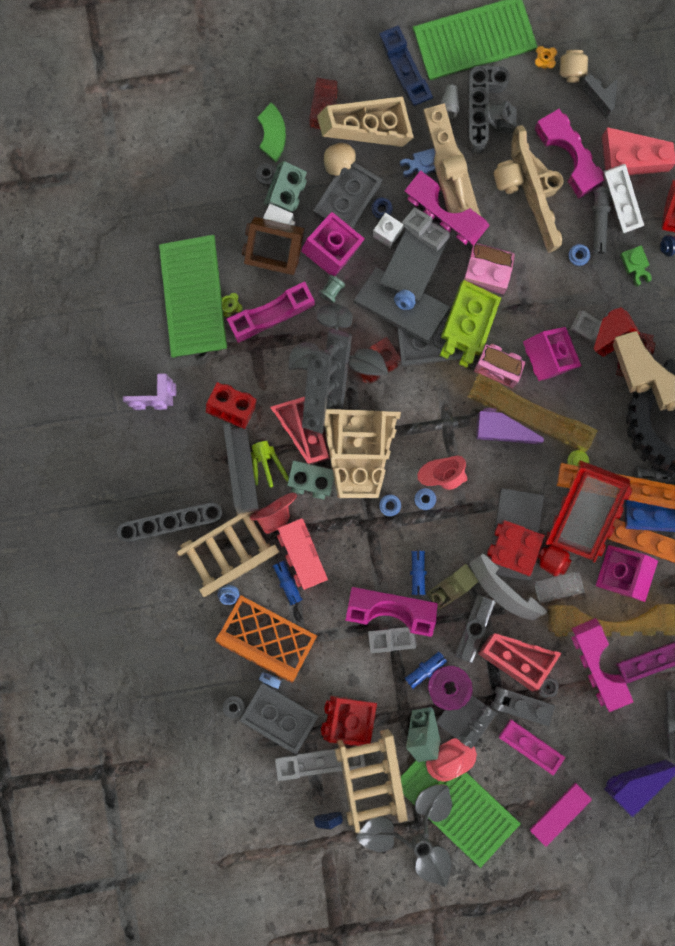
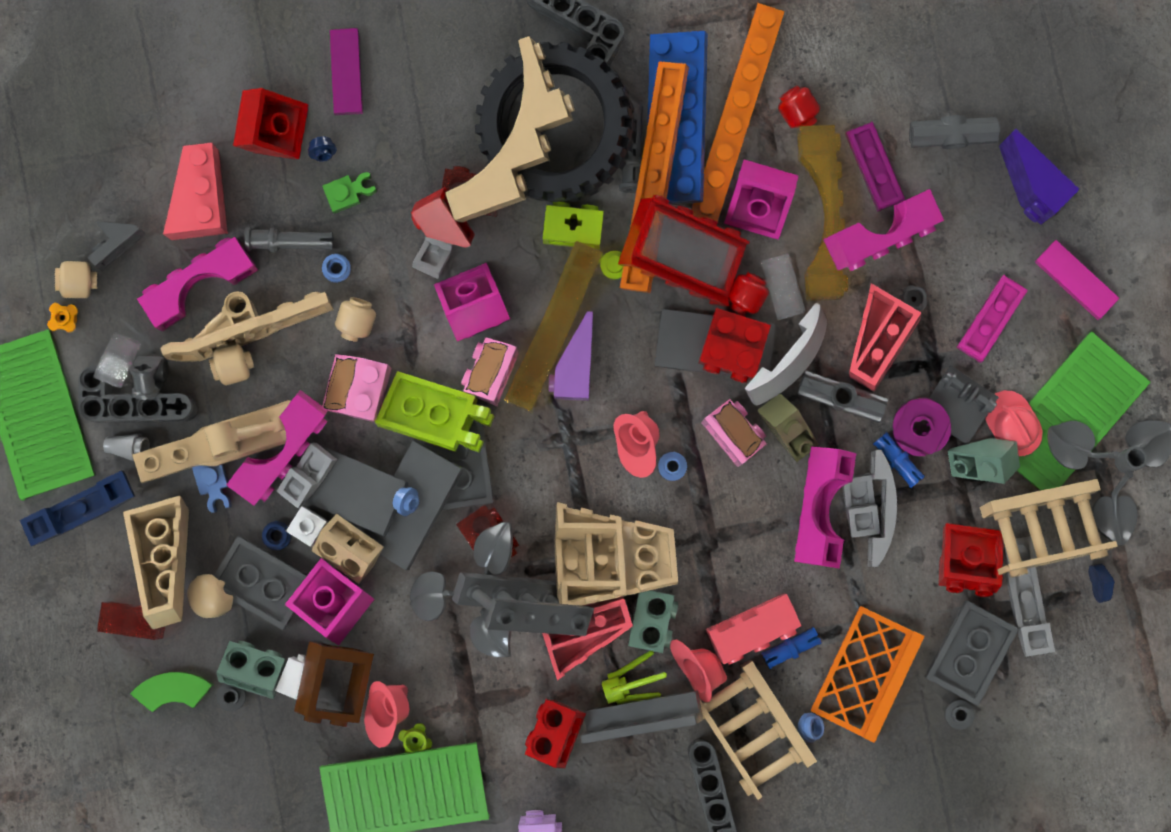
camera: 90 degrees left, 0 degrees up
dark pink arch [227,281,315,343] -> none
light blue tile [259,672,282,689] -> none
sand green bush [318,275,345,303] -> none
medium blue plate [379,495,401,516] -> none
blue pin [410,551,427,595] -> none
dark grey plate [490,686,555,726] -> none
white plate [603,164,644,233] -> none
none -> clear slope [93,332,142,388]
none -> tan brick [312,514,384,584]
none -> tan head [335,297,376,342]
none -> coral piece [364,681,410,748]
none -> lime brick [543,202,604,250]
none -> slope [701,399,767,467]
none -> light grey slope [867,450,897,567]

